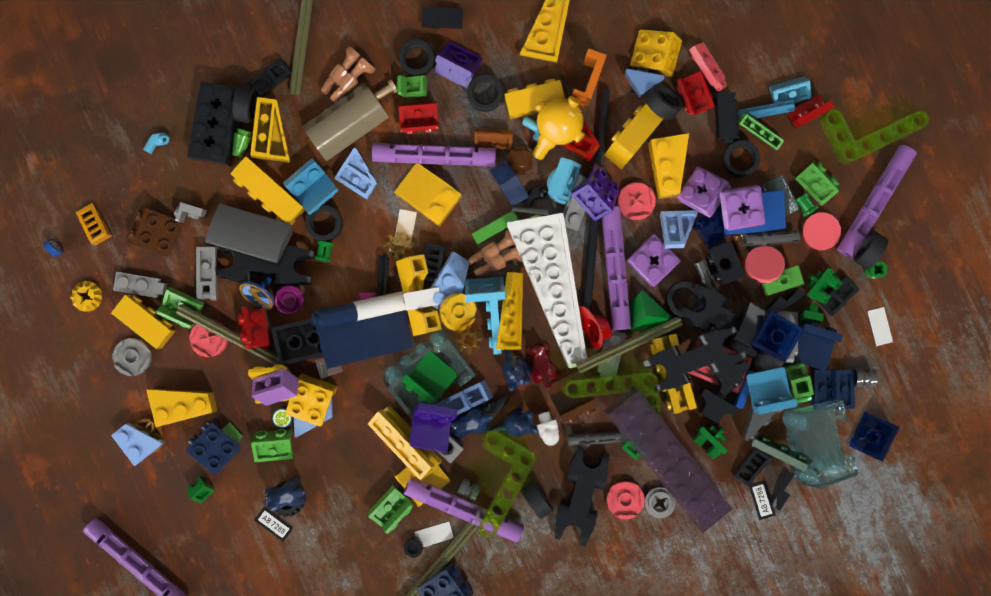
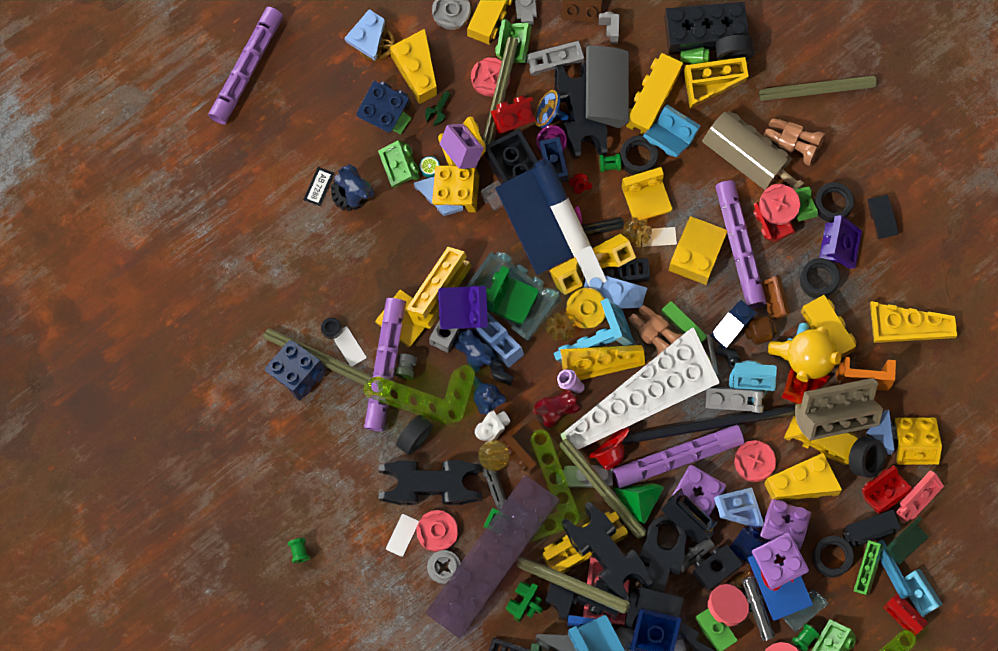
camera: 75 degrees right, 15 degrees down
green tile [187,476,215,503] -> none
black slope [249,58,292,98] -> none
light blue wing [334,148,377,199] -> none
bright green bracket [367,485,413,534] -> none
dark blue animal [502,350,531,391] -> none
dark purple bracket [571,163,619,221] -> none
none -> white sticker [386,514,419,557]
none -> dark green bar [425,91,451,127]
none -> clear yellow piece [478,440,509,471]
none -> olive axle [517,556,630,613]
none -> dark blue slope [539,137,568,183]
none -> lavender cone [557,370,584,394]
none -> red plate [569,173,592,194]
none -> yellow bracket [621,167,672,223]
none -> black window [661,488,718,544]
none -> coral tile [759,184,801,225]
none -> dark tan brick [795,378,883,441]
none -> clear green panel [885,516,929,565]

